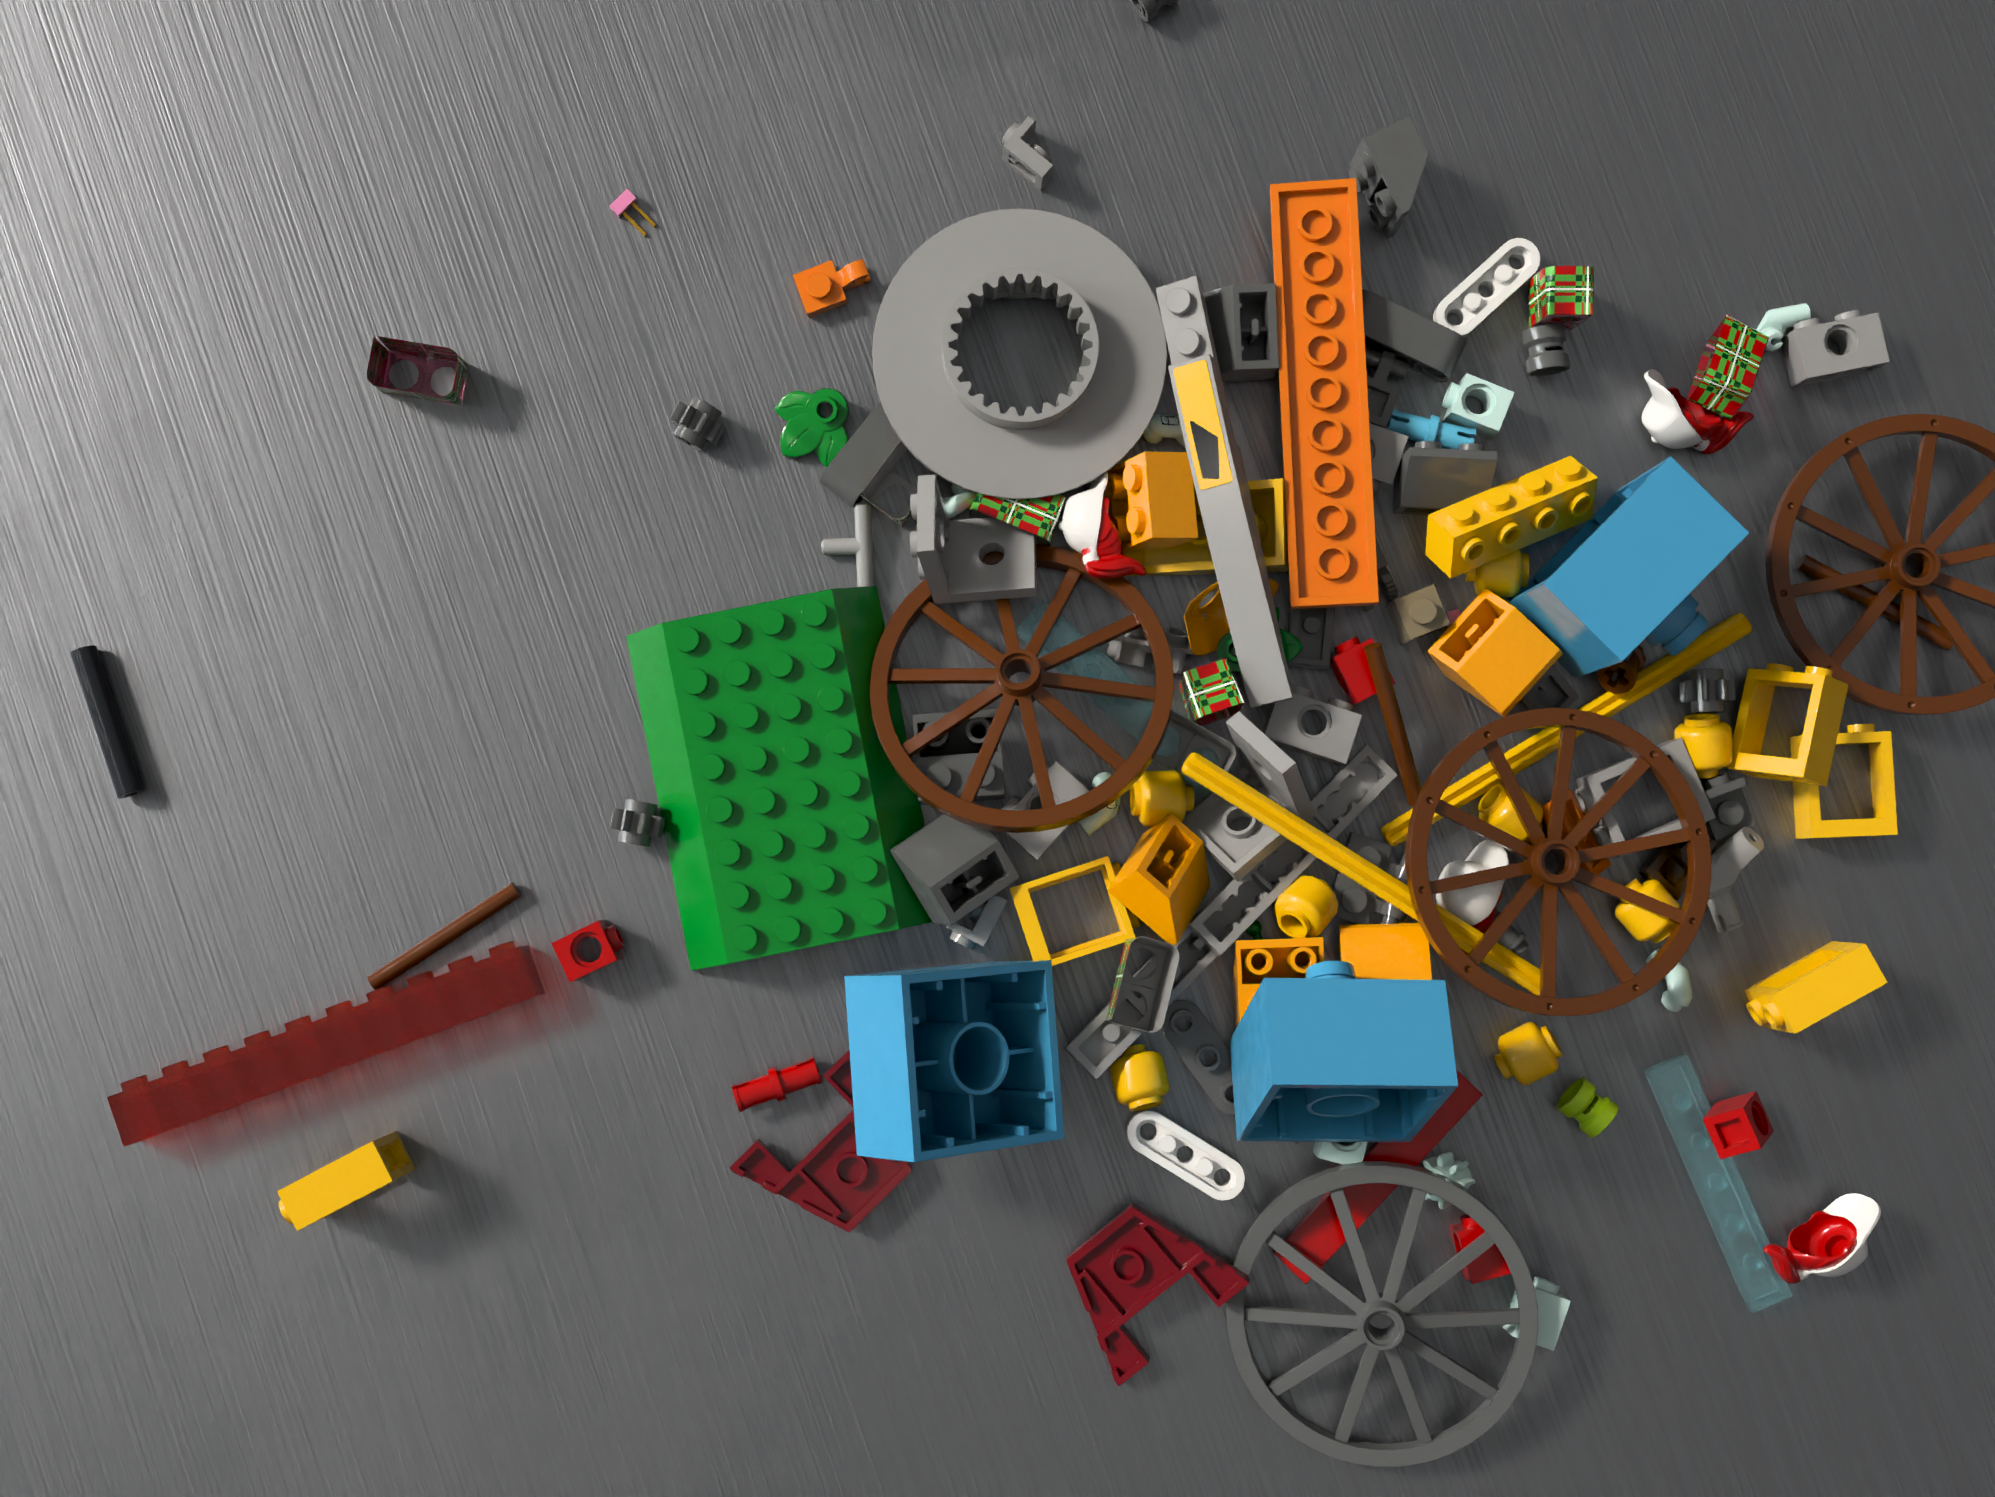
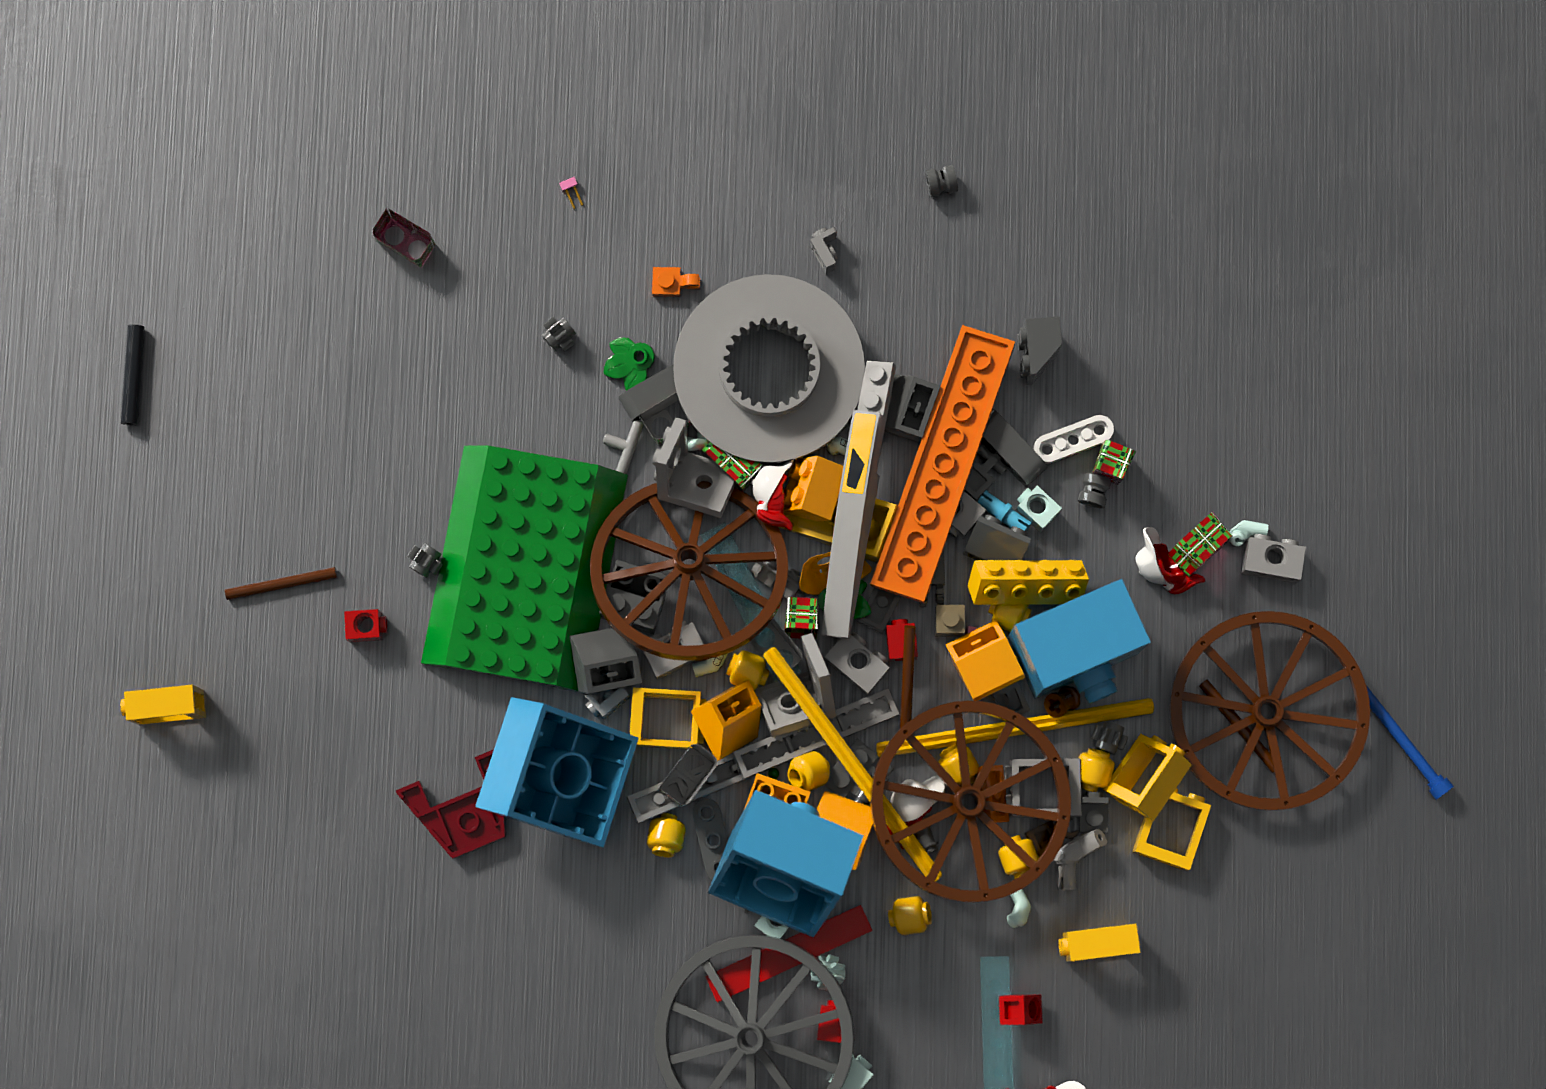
camera: 25 degrees right, 5 degrees down
clear red brick [107,941,545,1147] -> none
red pin [731,1057,822,1112] -> none
dark red wing [1066,1202,1250,1386] -> none
white plate [1126,1109,1245,1201] -> none
lime wheel [1556,1076,1619,1138] -> none

